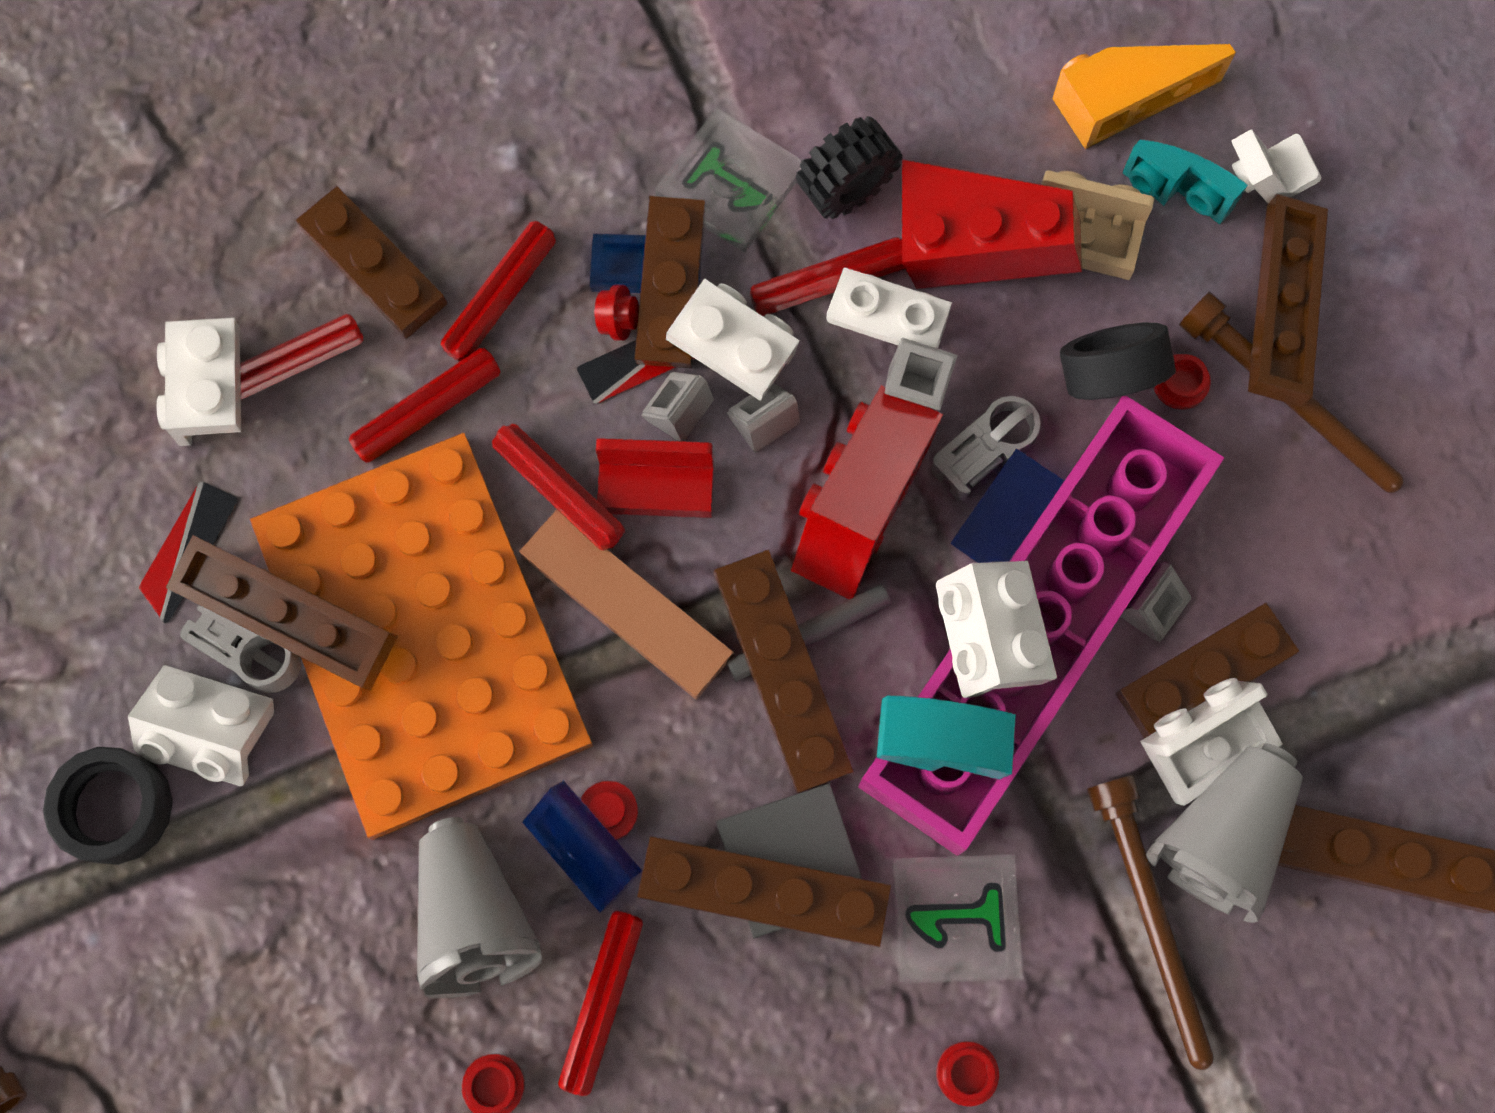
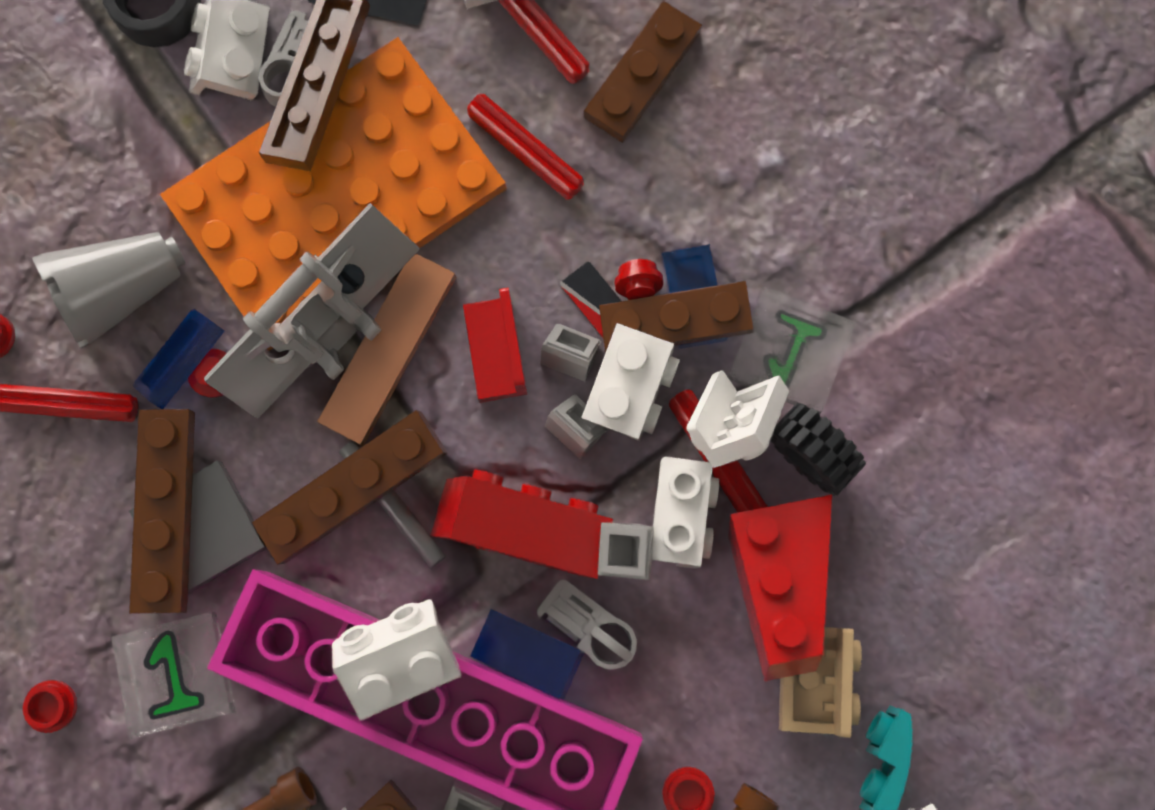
camera: 80 degrees right, 5 degrees up
red axle [440,220,556,362] -> none
red axle [492,424,625,551] -> none
teal slope [877,695,1016,780] -> none
light orange slope [1052,44,1236,149] -> none
black tyre [1060,322,1176,400] -> none
none -> light grey piece [204,203,420,419]
none -> white bracket [687,370,789,468]

